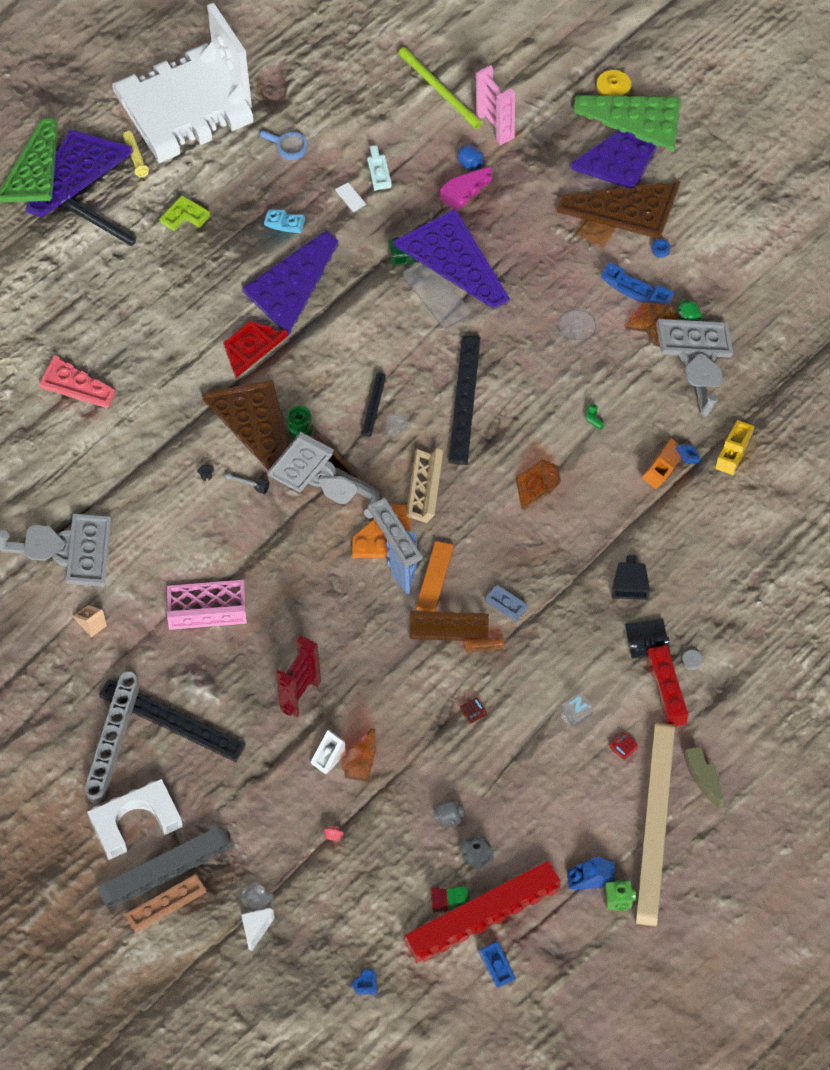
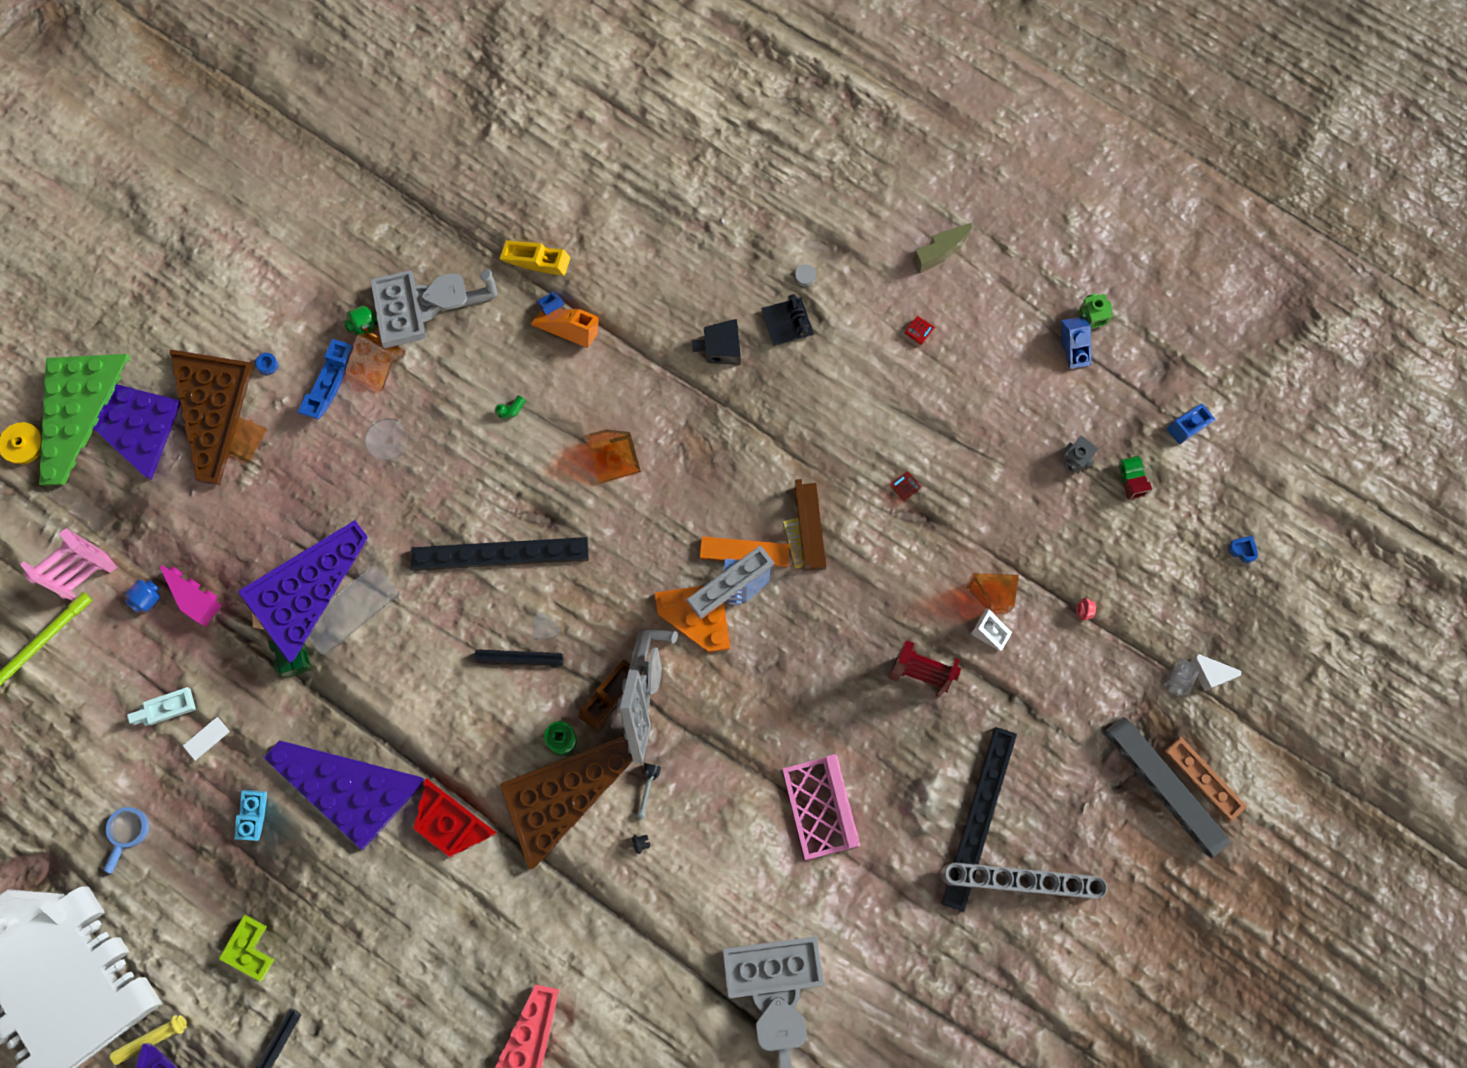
camera: 100 degrees left, 15 degrees up
light nougat slope [73,605,107,637] -> none
white arch [87,779,183,860] -> none
red brick [404,861,561,963] -> none
tan fence [406,448,443,523] -> none
dark grey head [434,799,465,828] -> none
clear orange pin [465,637,505,653] -> none
sand blue plate [485,585,528,622] -> none
clear brick [561,692,593,728] -> none
tan beam [636,722,675,926] -> none
red arch [647,645,688,727] -> none

